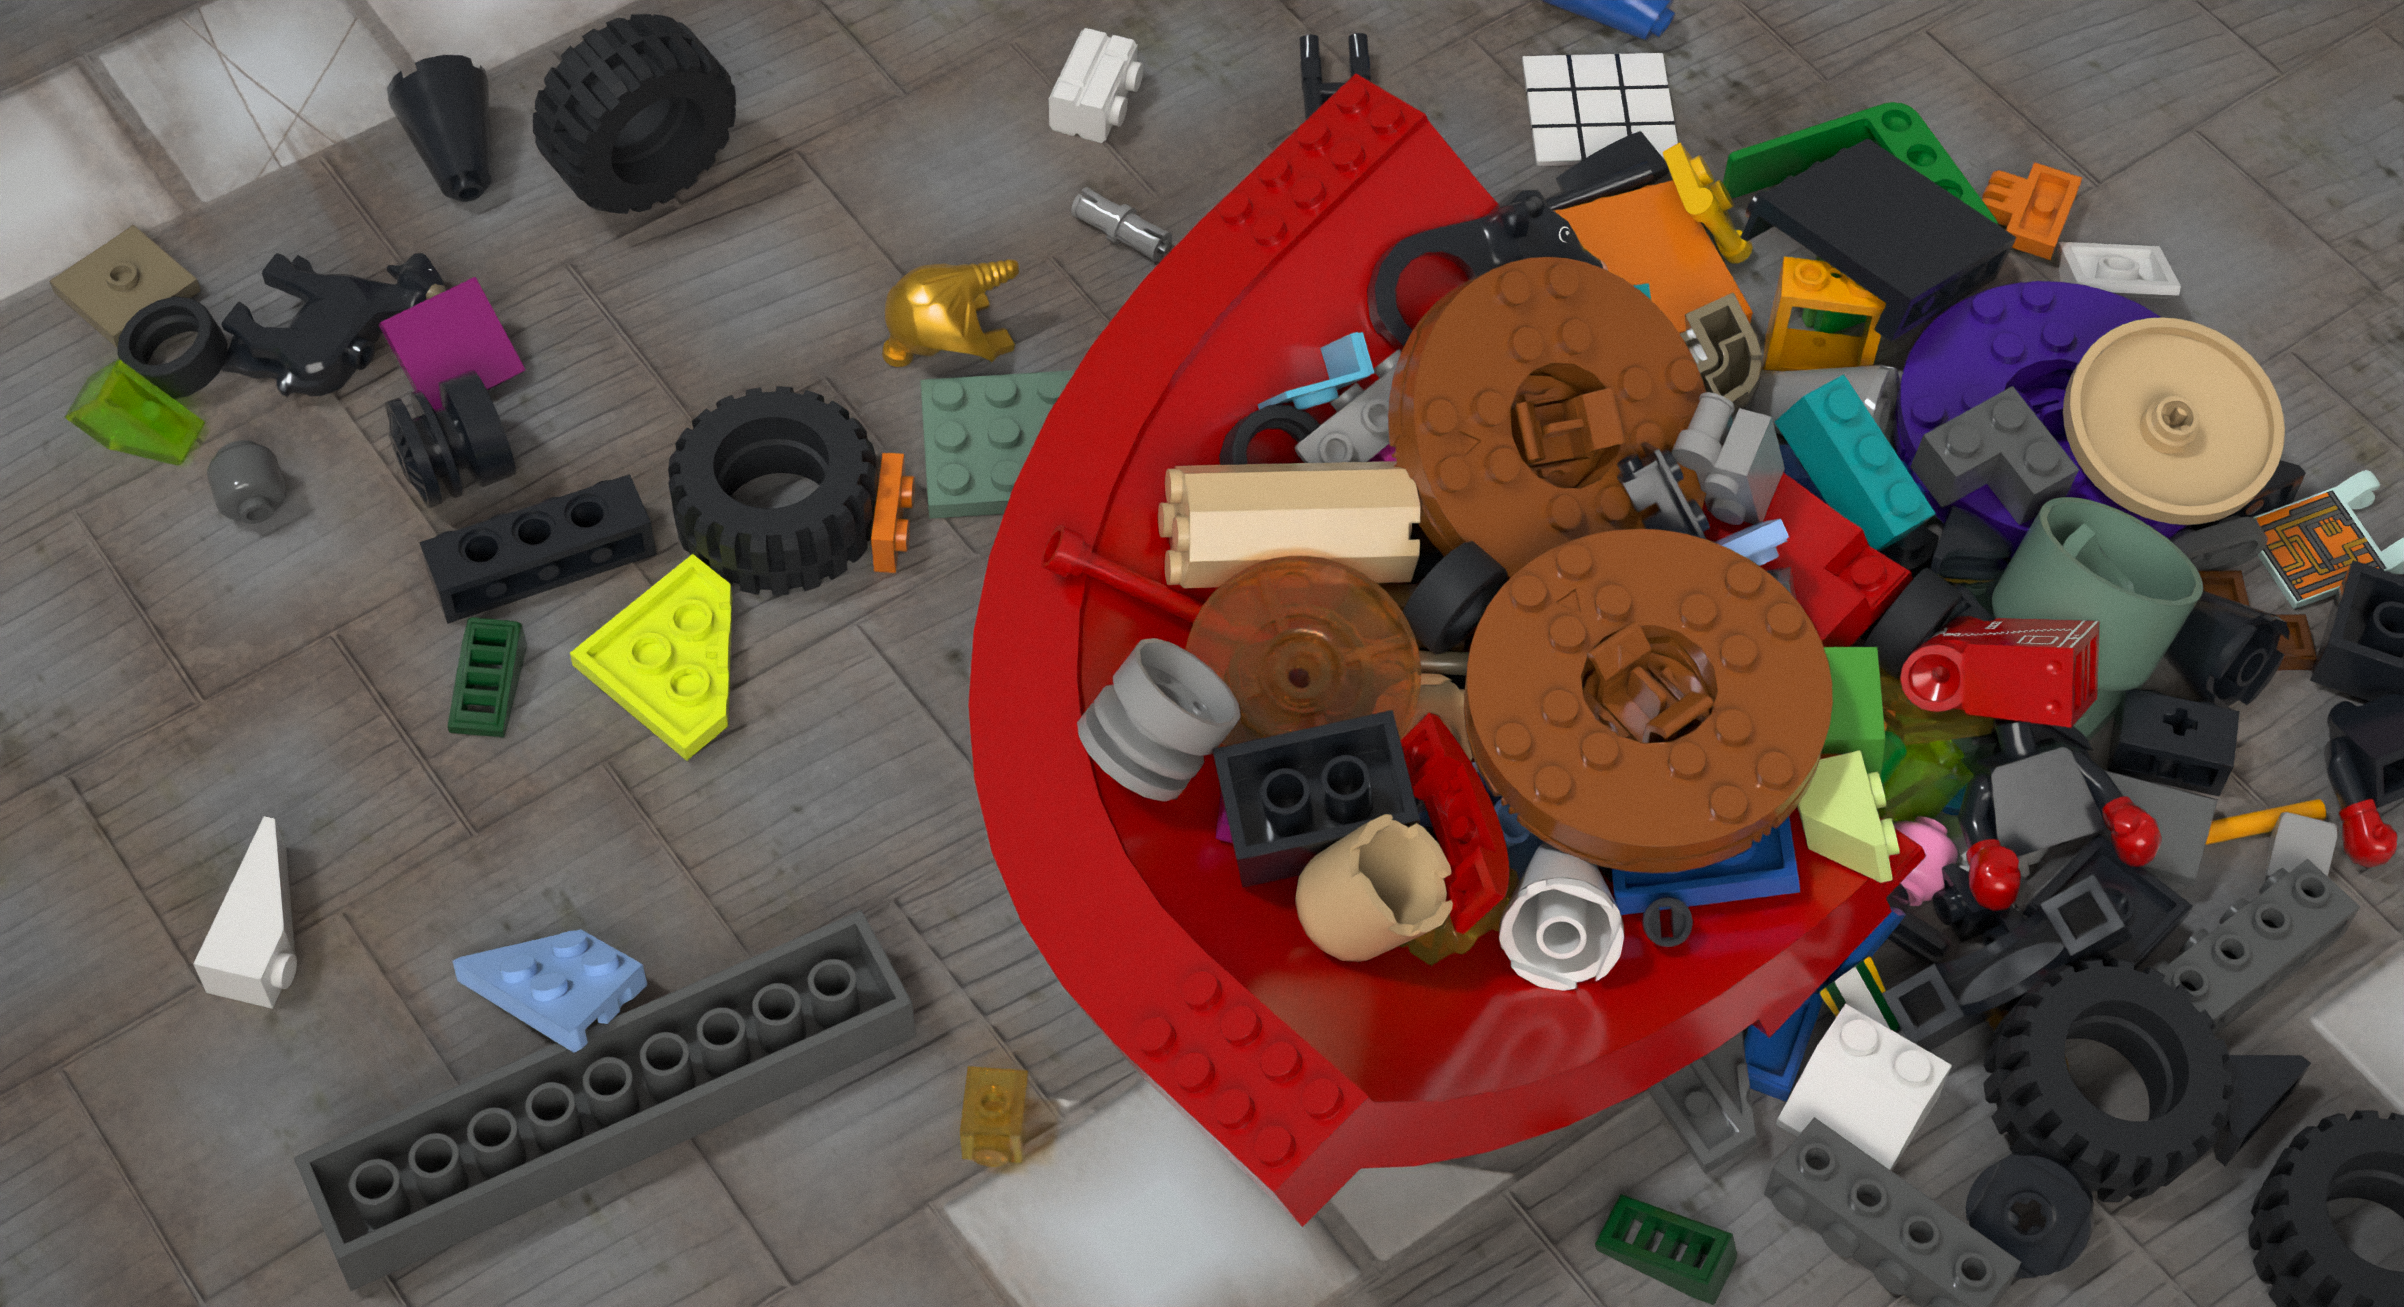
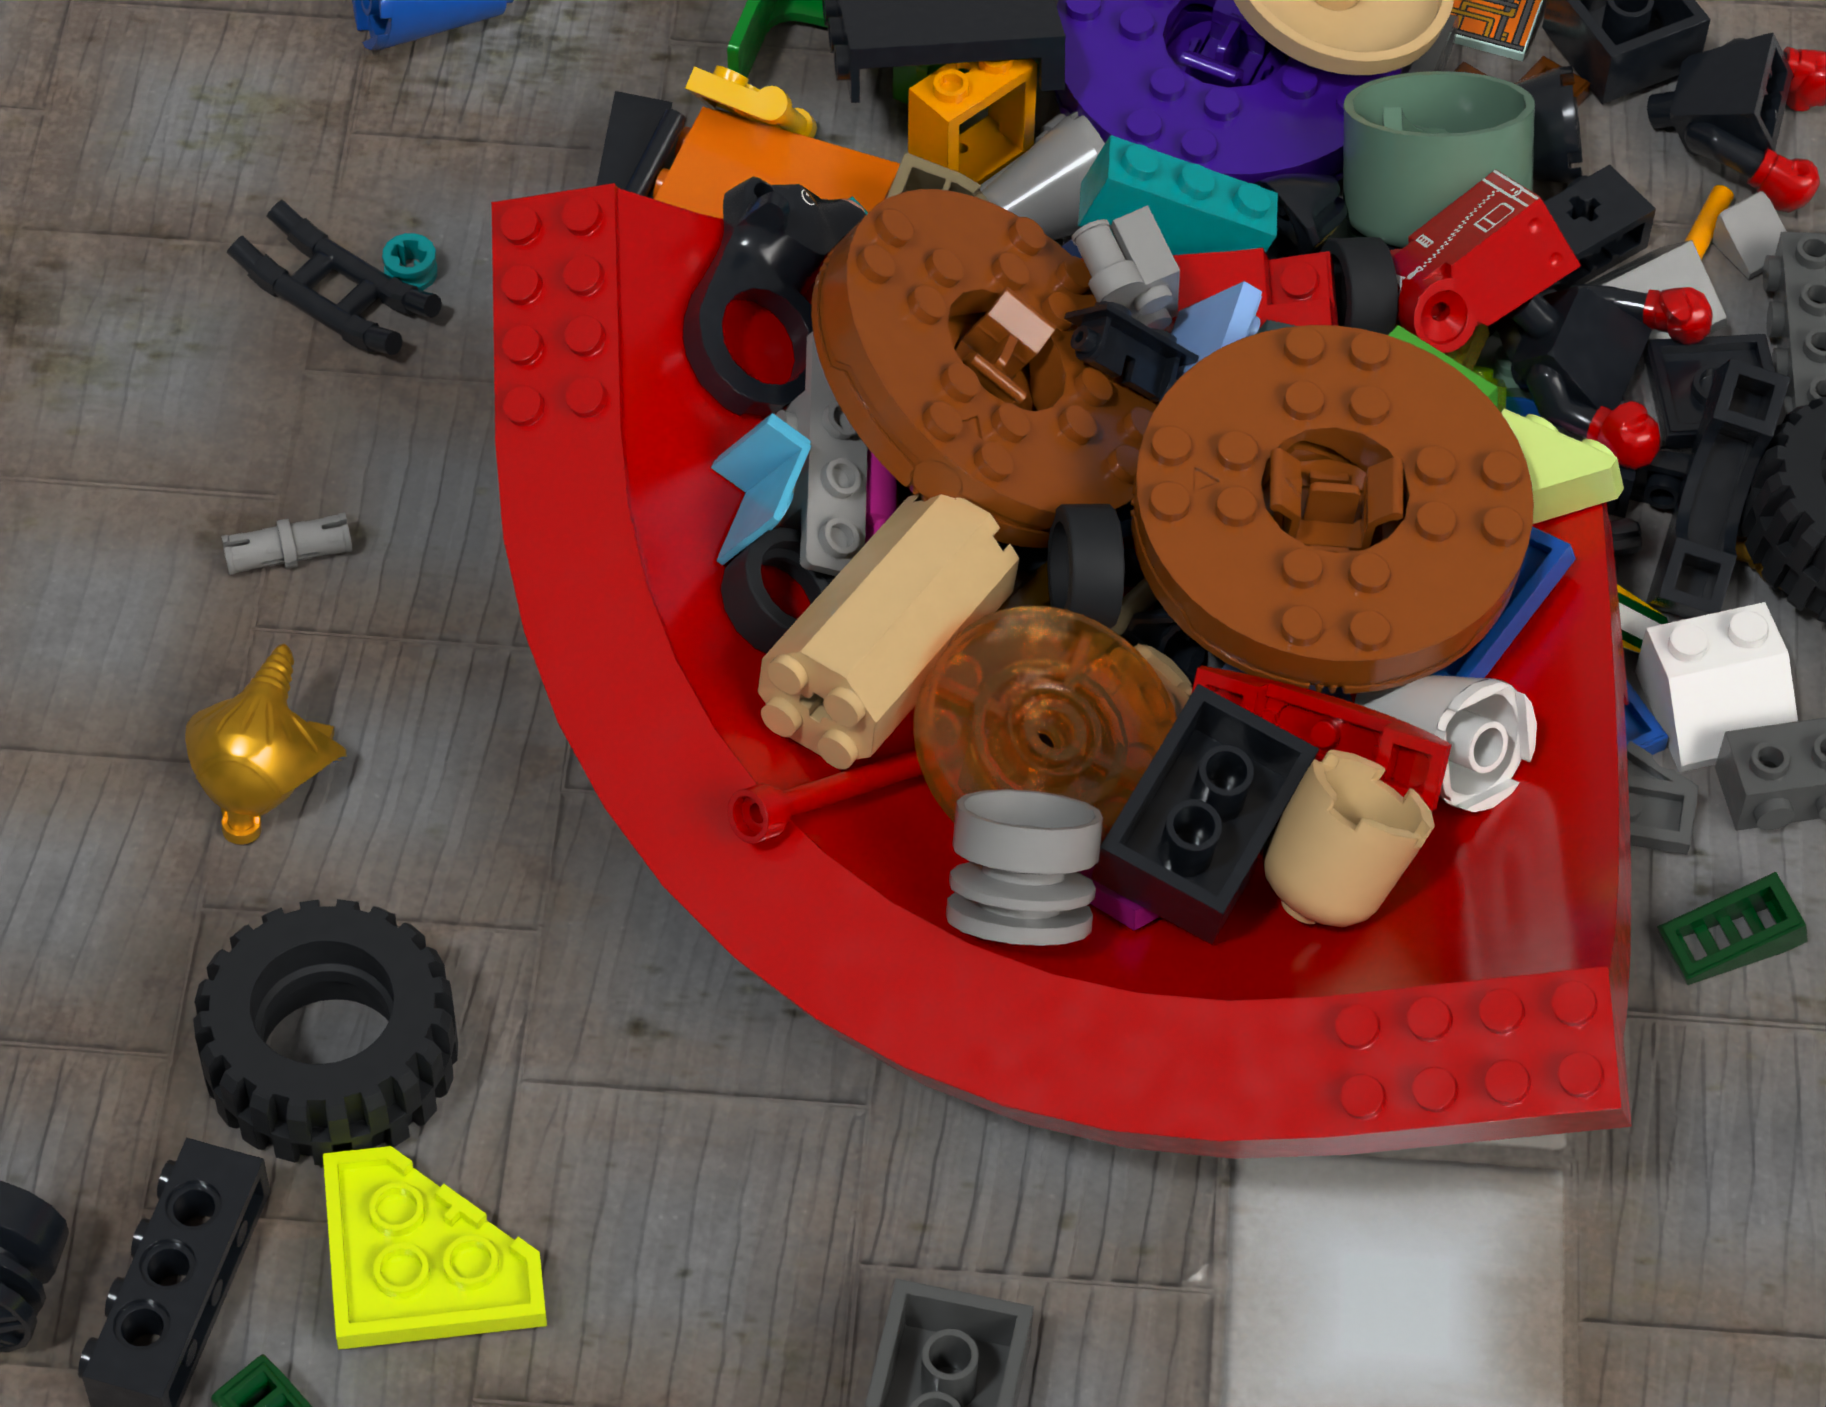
camera: 50 degrees left, 0 degrees up
orange plate [871,453,915,573] -> none
sand green plate [920,370,1076,519] -> none
clear yellow brick [960,1066,1030,1167] -> none
white brick [1049,28,1144,143] -> none
white piece [1522,53,1678,167] -> none
black hinge [1642,898,1693,947] -> none
dark grey brick [1910,386,2079,525] -> none

